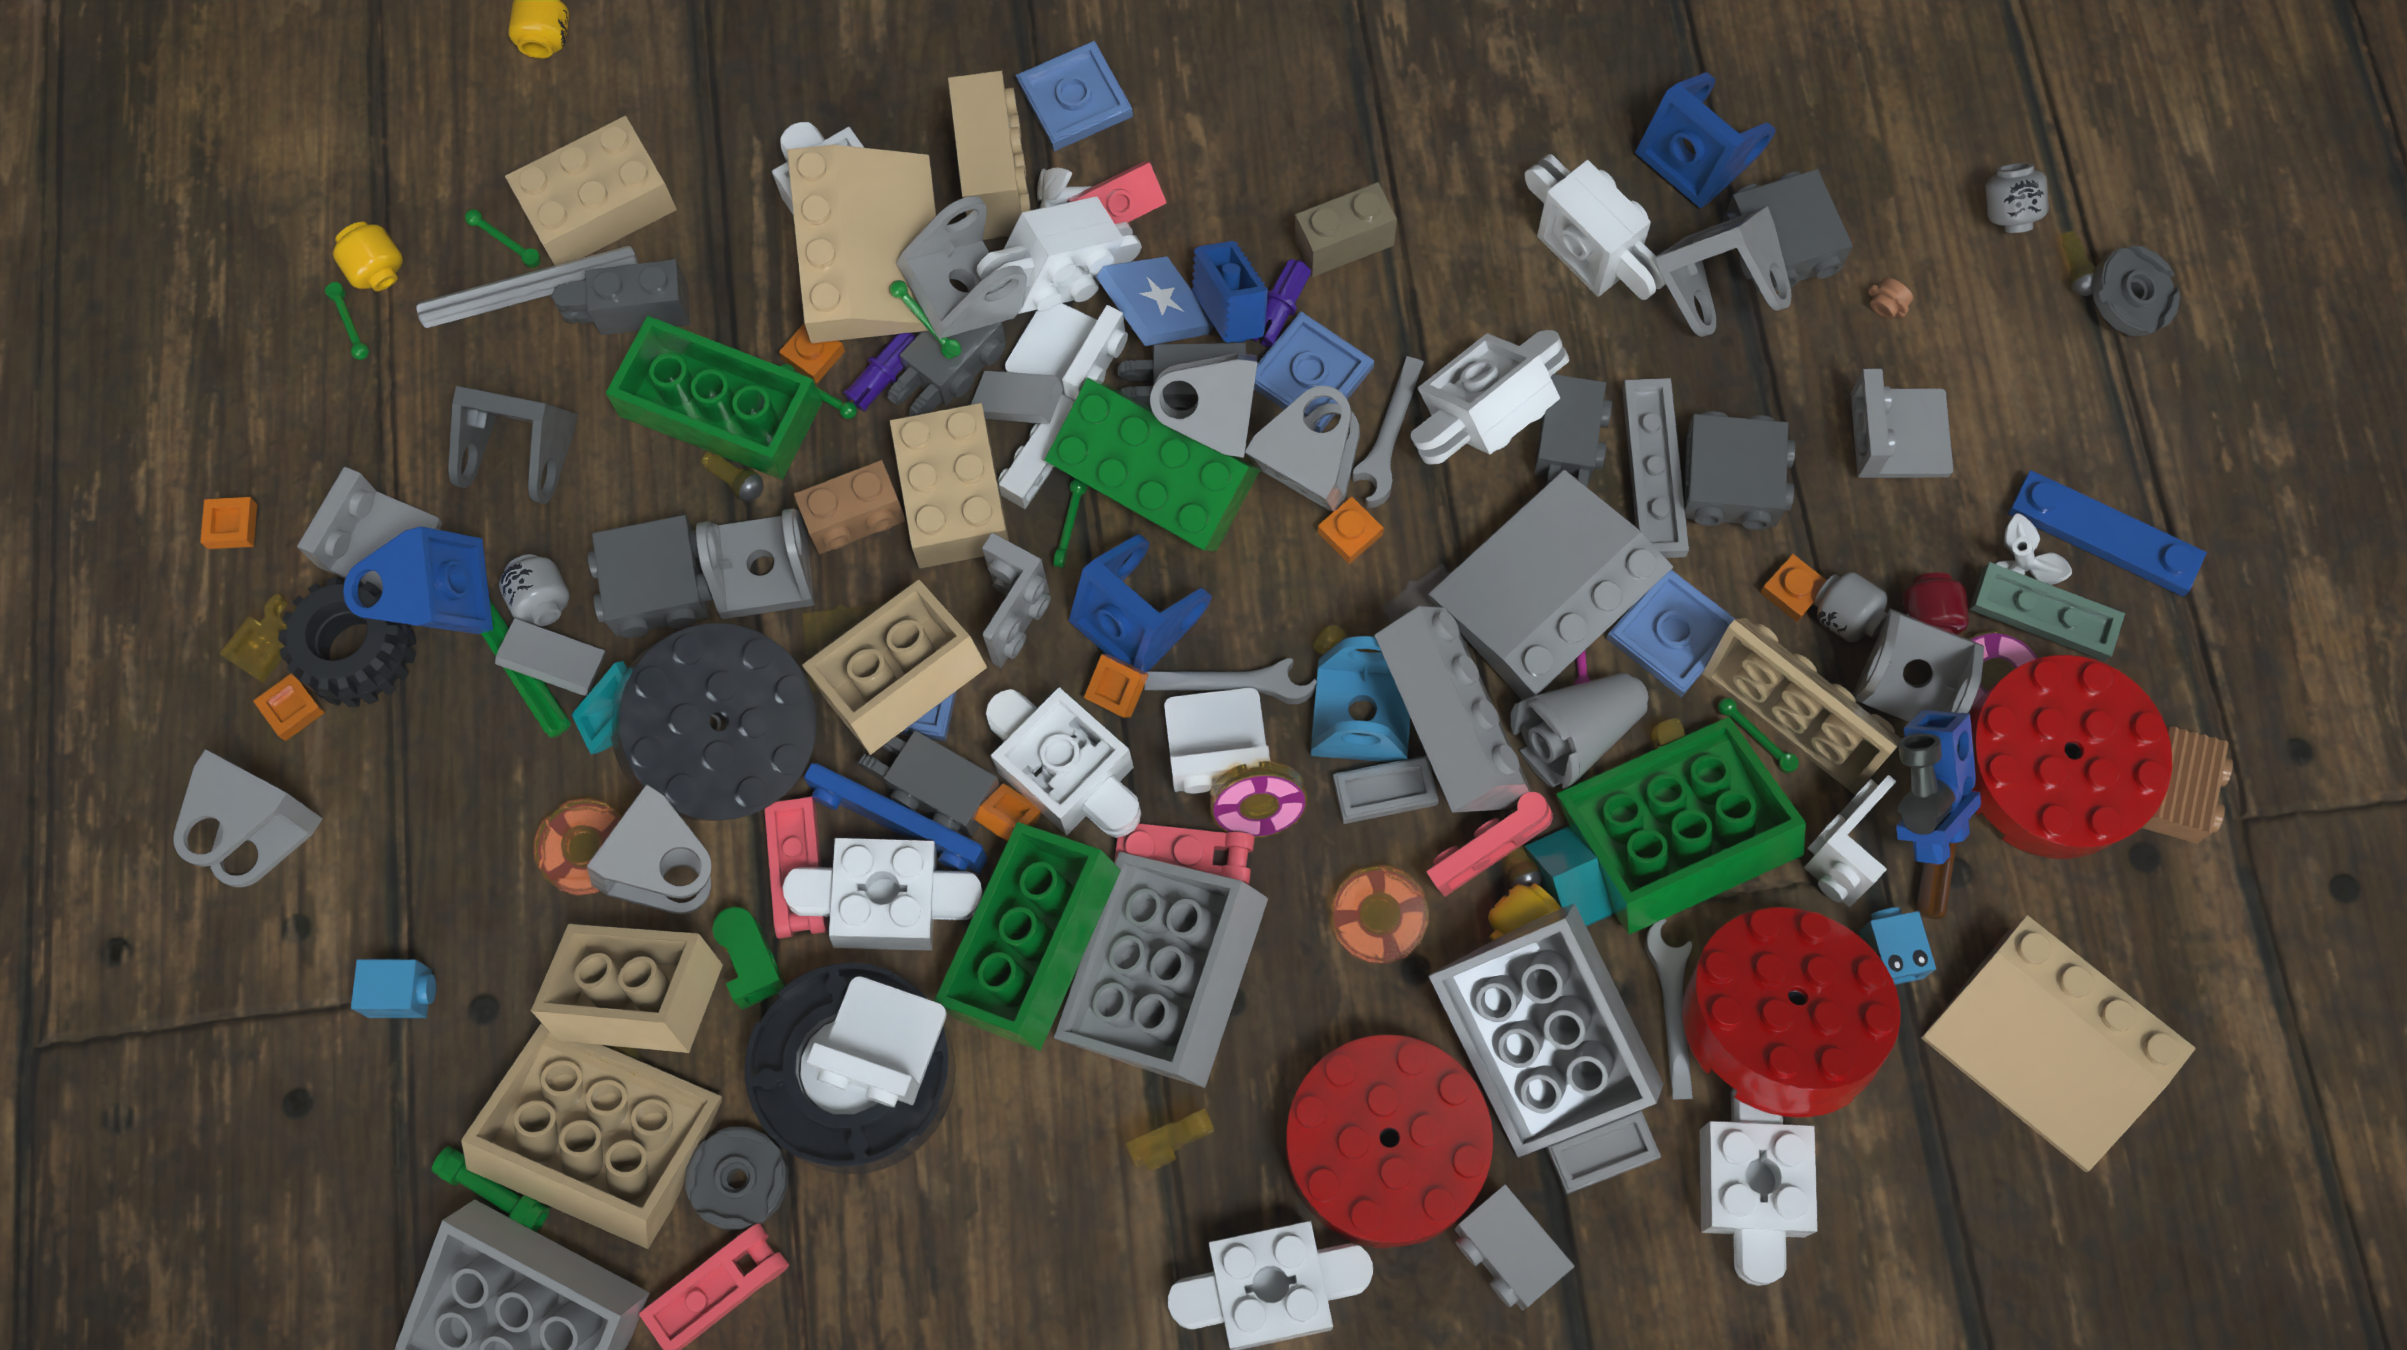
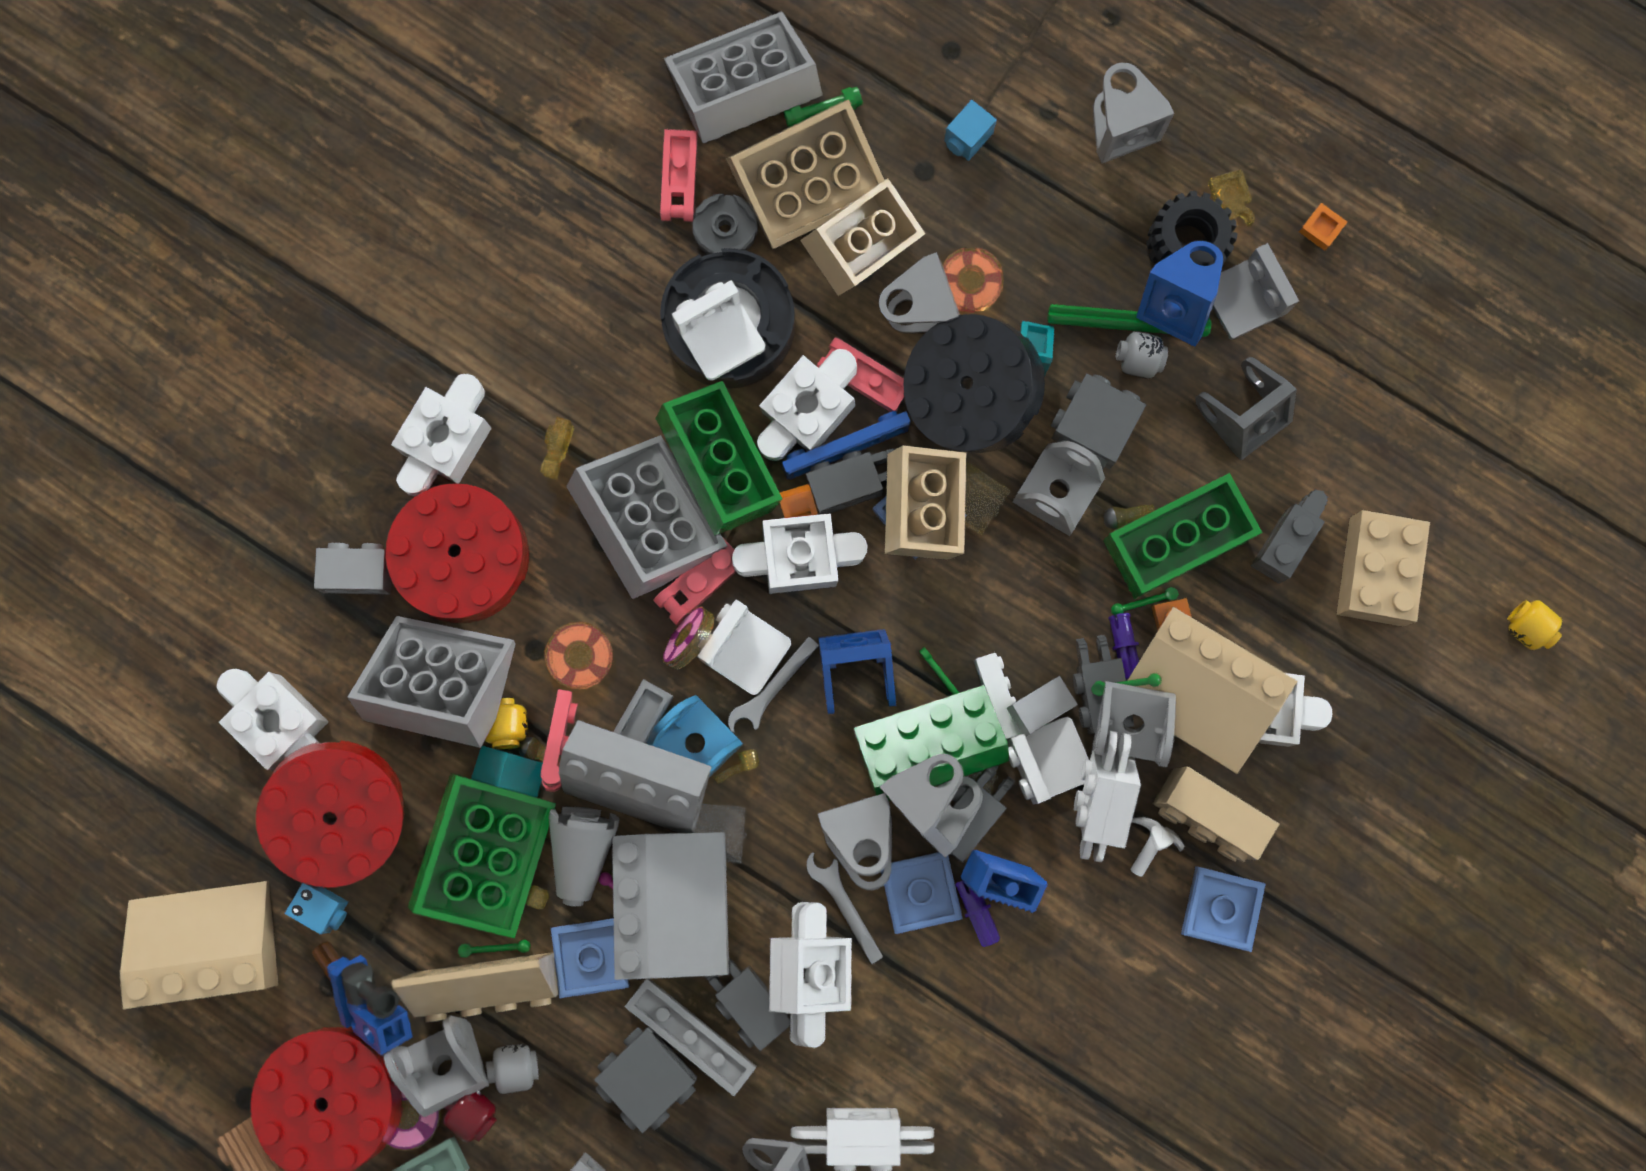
camera: 125 degrees right, 10 degrees up
orange plate [253,674,325,742] -> none
green hinge [325,282,369,360] -> none
yellow head [333,222,403,291] -> none
light grey axle [416,246,638,328] -> none
green hinge [465,209,541,268] -> none
light grey tile [495,618,605,696] -> none
green leg [712,907,786,1010] -> none
medium nougat brick [794,460,906,555] -> none
tan brick [890,403,1009,569] -> none
light grey bracket [982,533,1051,668] -> none
coral plate [1067,161,1167,224] -> none
orange plate [1084,654,1149,718] -> none
medium blue tile [1096,256,1214,346] -> none
dark tan brick [1294,182,1397,277] -> none
orange plate [1317,496,1384,564] -> none
light grey tile [1545,1110,1661,1195] -> none
light grey piece [1644,919,1693,1100] -> none
orange plate [1760,554,1827,622] -> none
white bracket [1804,775,1896,907] -> none

